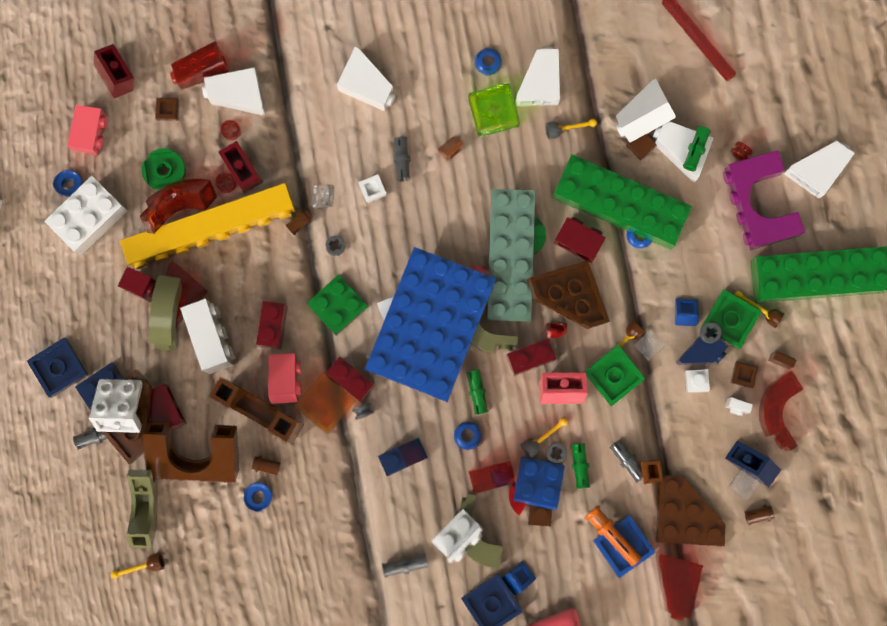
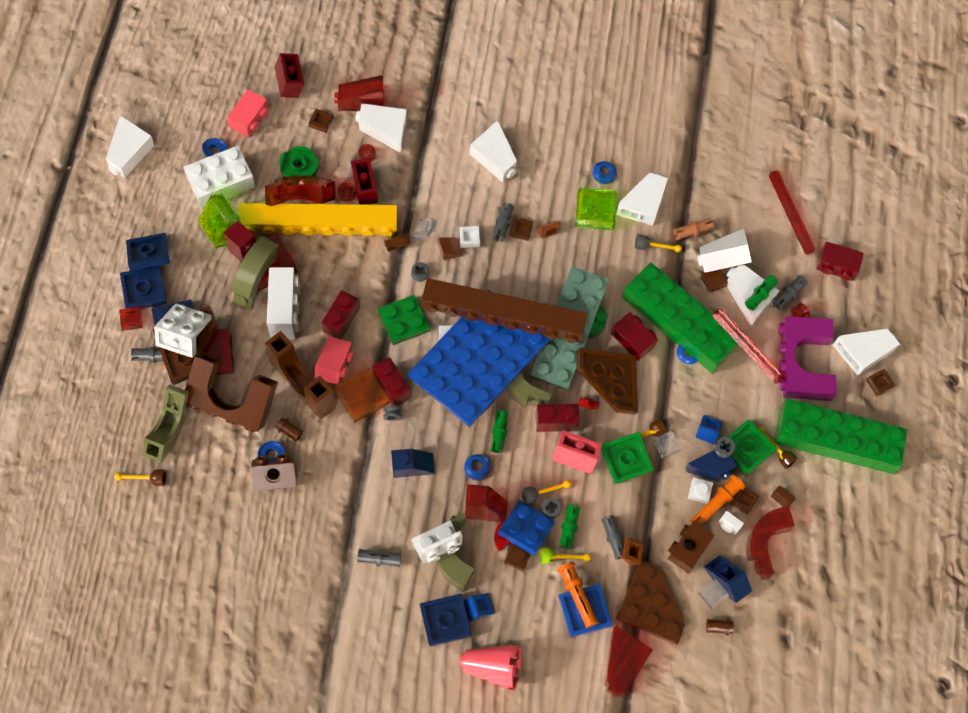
camera: 10 degrees right, 15 degrees down
none -> clear red plate [119,306,143,331]
none -> dark blue plate [126,233,170,271]
none -> clear neon green brick [197,193,241,249]
none -> brick [251,454,297,491]
none -> reddish brown brick [421,278,588,343]
none -> dark orange slope [438,237,462,261]
none -> reddish brown tile [510,217,533,241]
none -> hinge [539,547,591,564]
none -> reddish brown brick [668,521,715,574]
none -> nougat pin [673,218,714,241]
none -> orange pin [690,474,746,526]
none -> clear red axle [712,308,784,384]
none -> dark grey pin [772,275,808,310]
none -> dark red brick [816,241,864,281]
none -> reddish brown tile [866,369,895,396]

